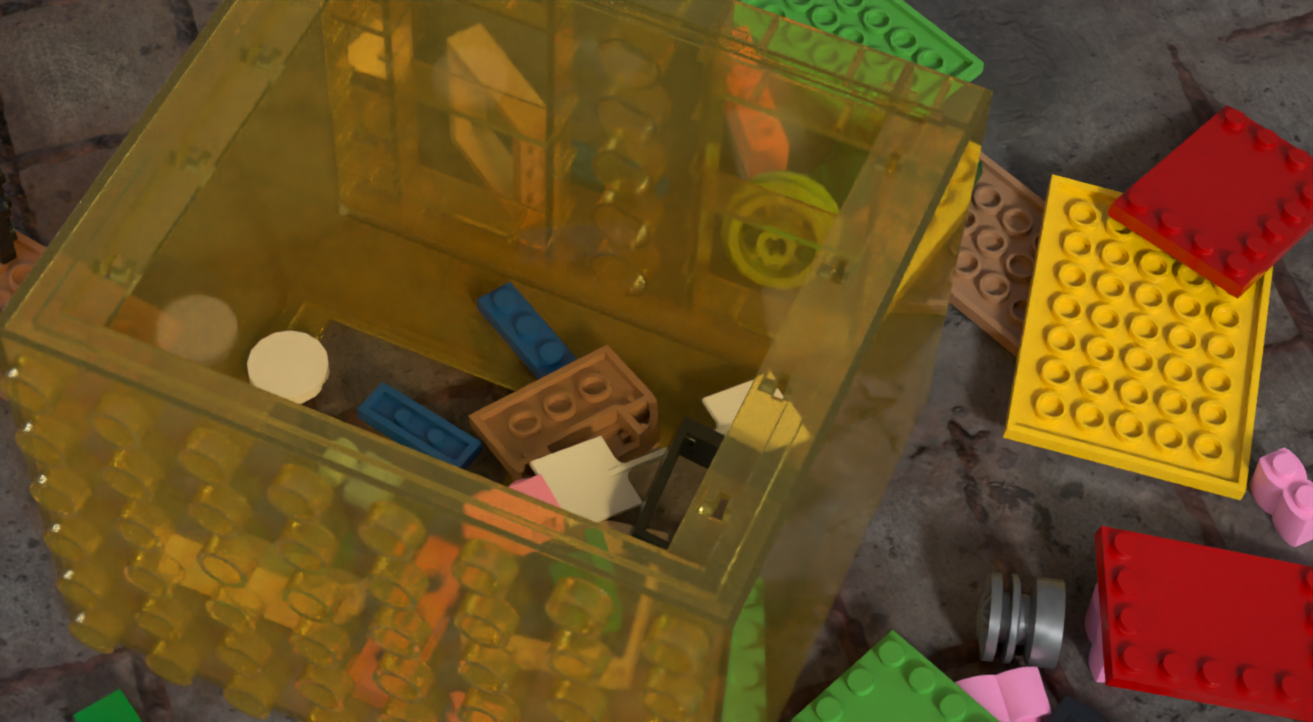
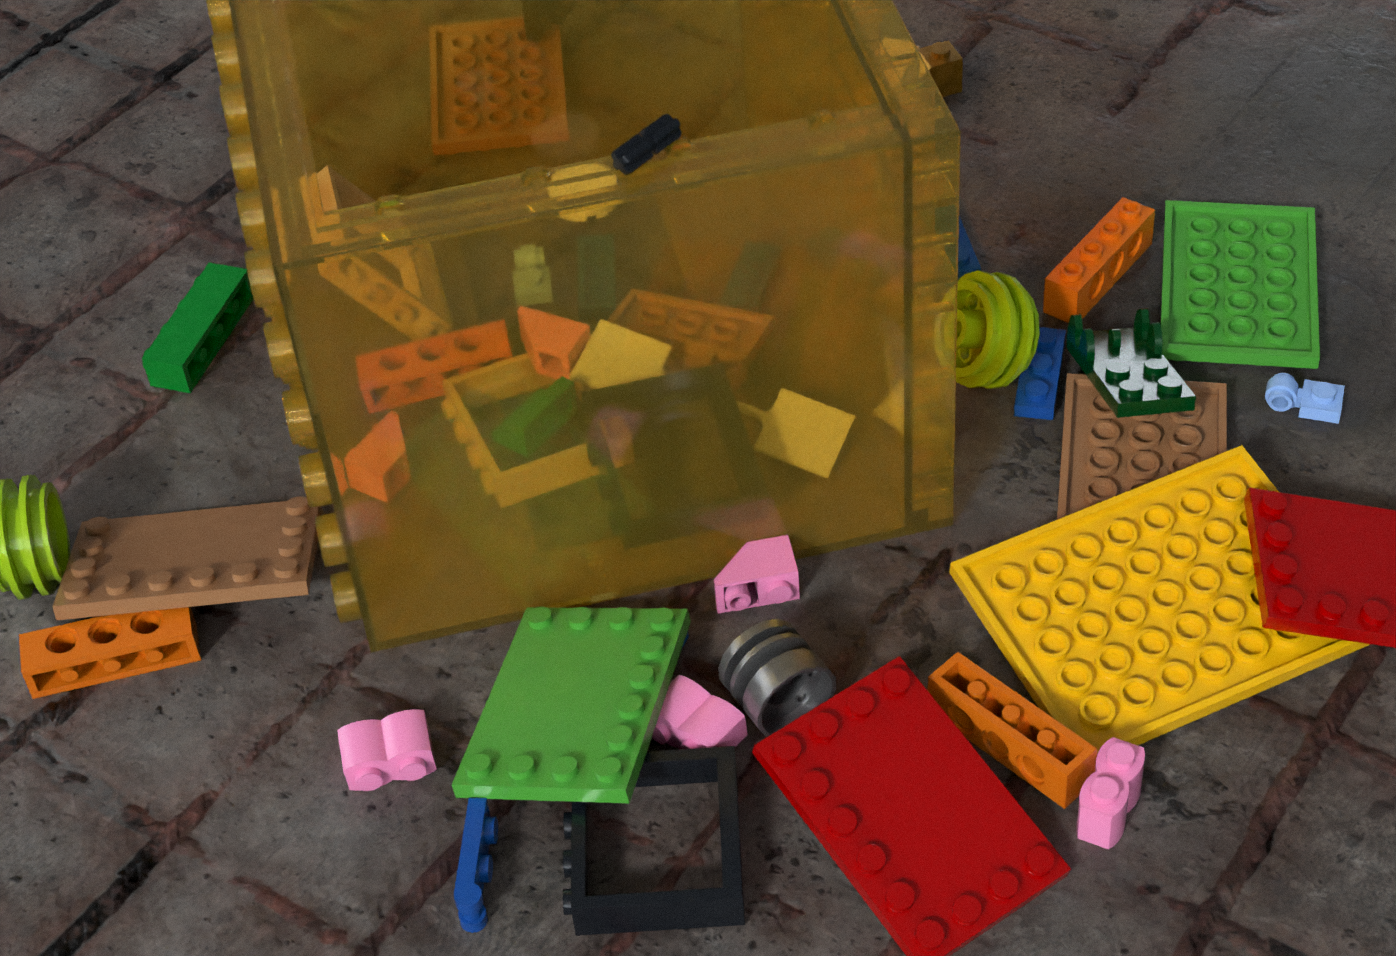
camera: 60 degrees right, 10 degrees down
none -> black piece [611,114,682,175]
none -> bright pink slope [714,535,800,614]
none -> orange brick [928,652,1097,809]
none -> light blue plate [1265,373,1345,424]

